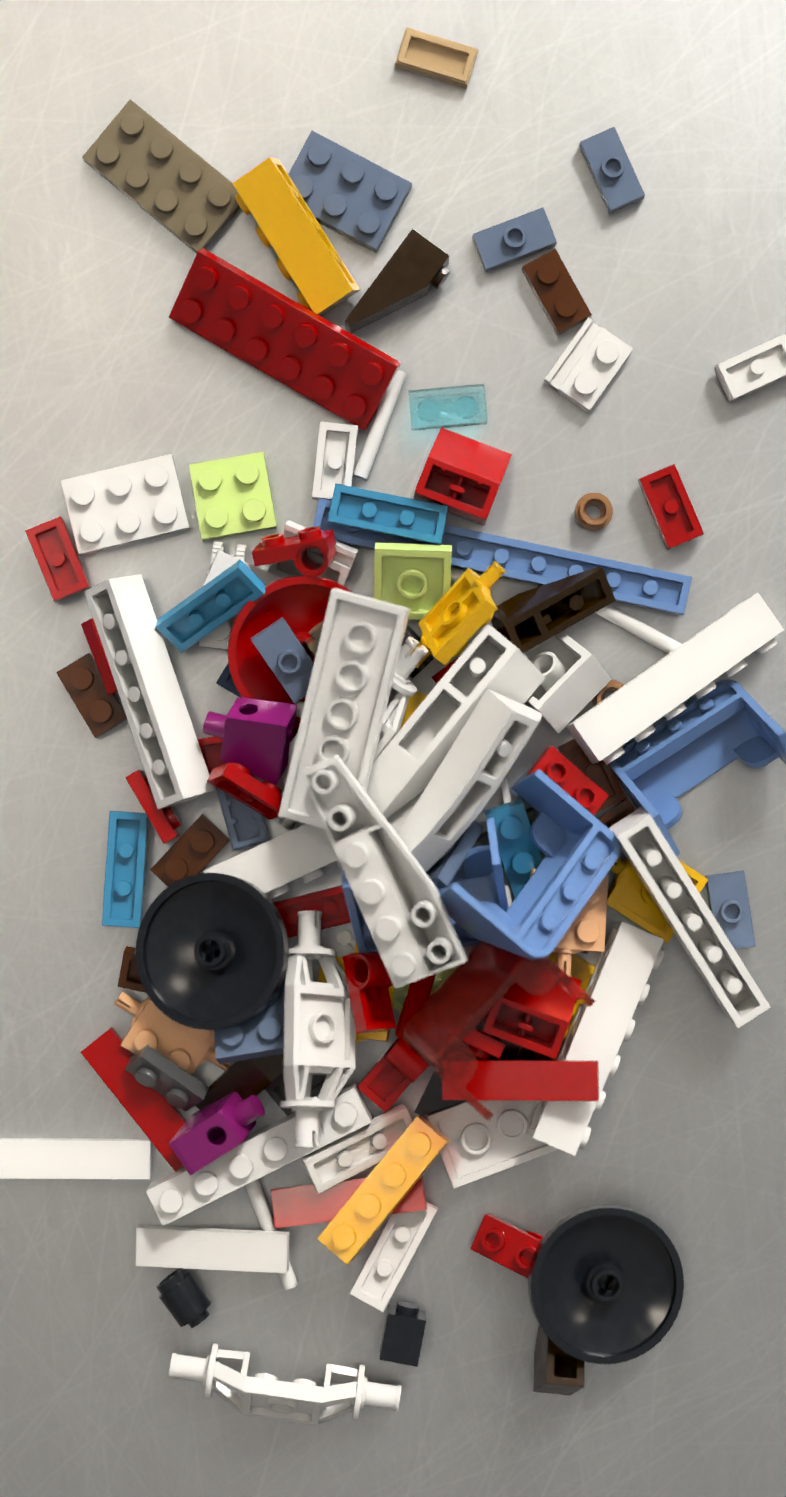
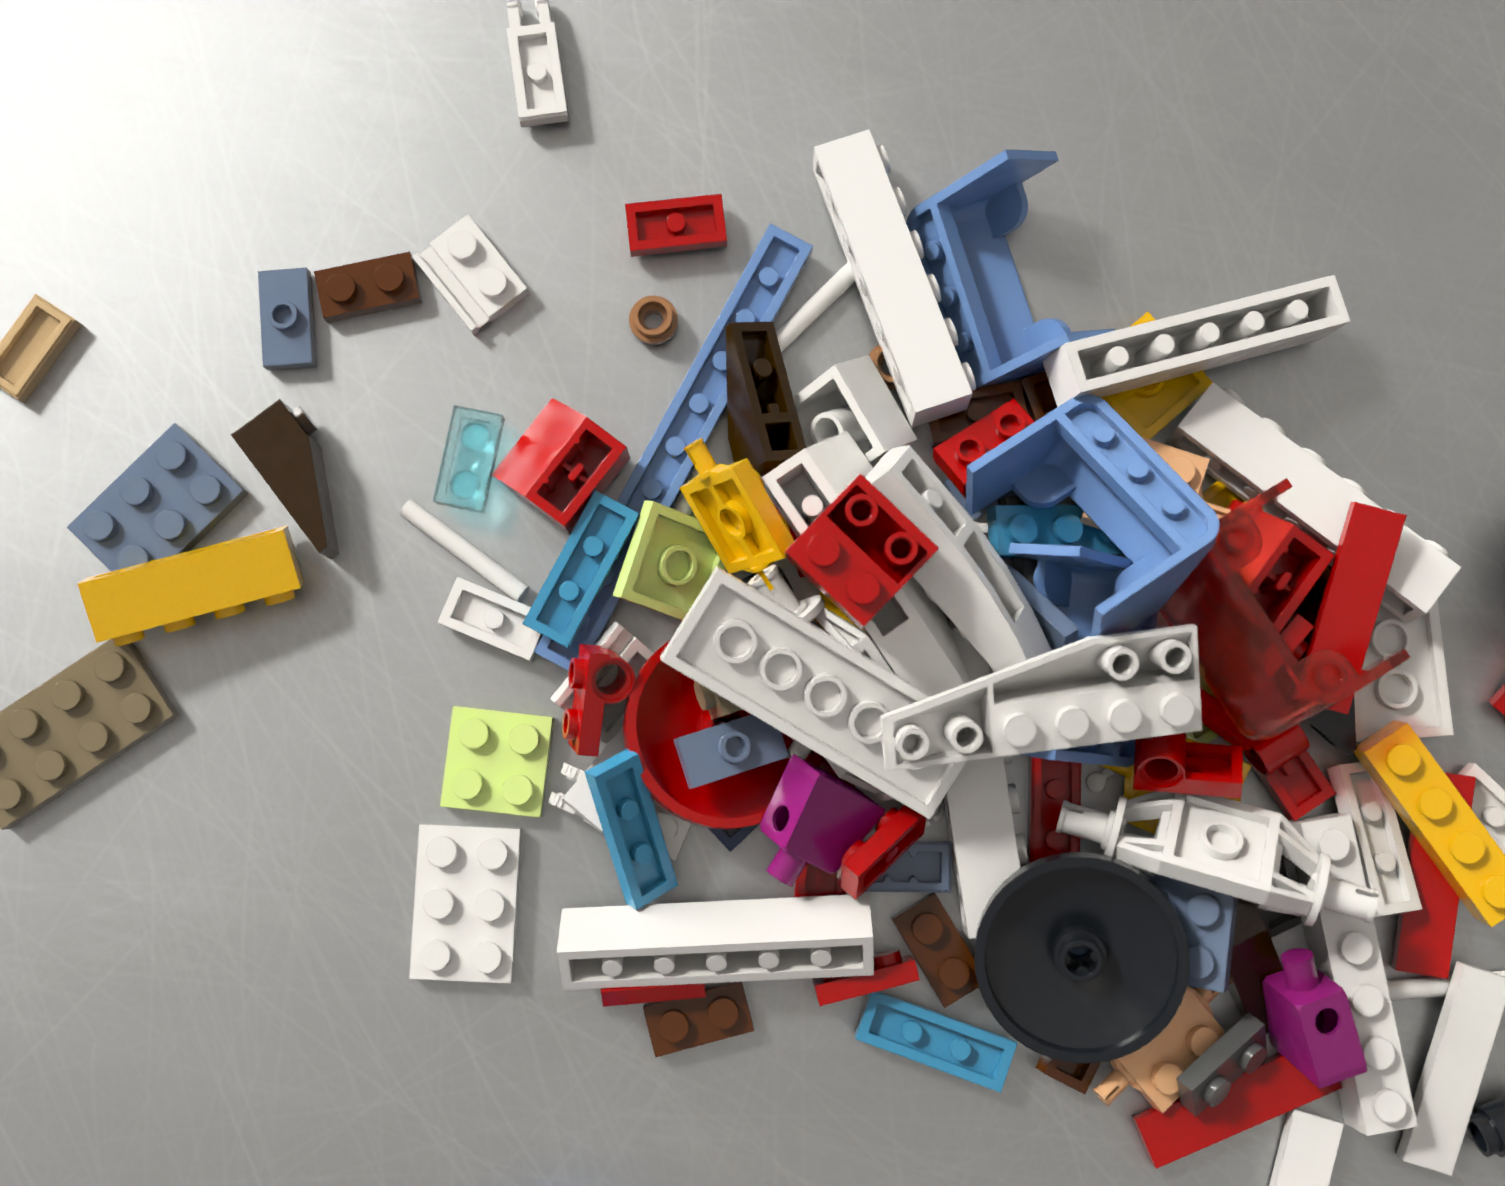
camera: 80 degrees left, 5 degrees down
red plate [25,516,91,602] -> none
red plate [169,248,401,431] -> none
sand blue plate [579,126,645,214] -> none
sand blue plate [705,870,755,949] -> none
none -> red slope [785,473,939,630]

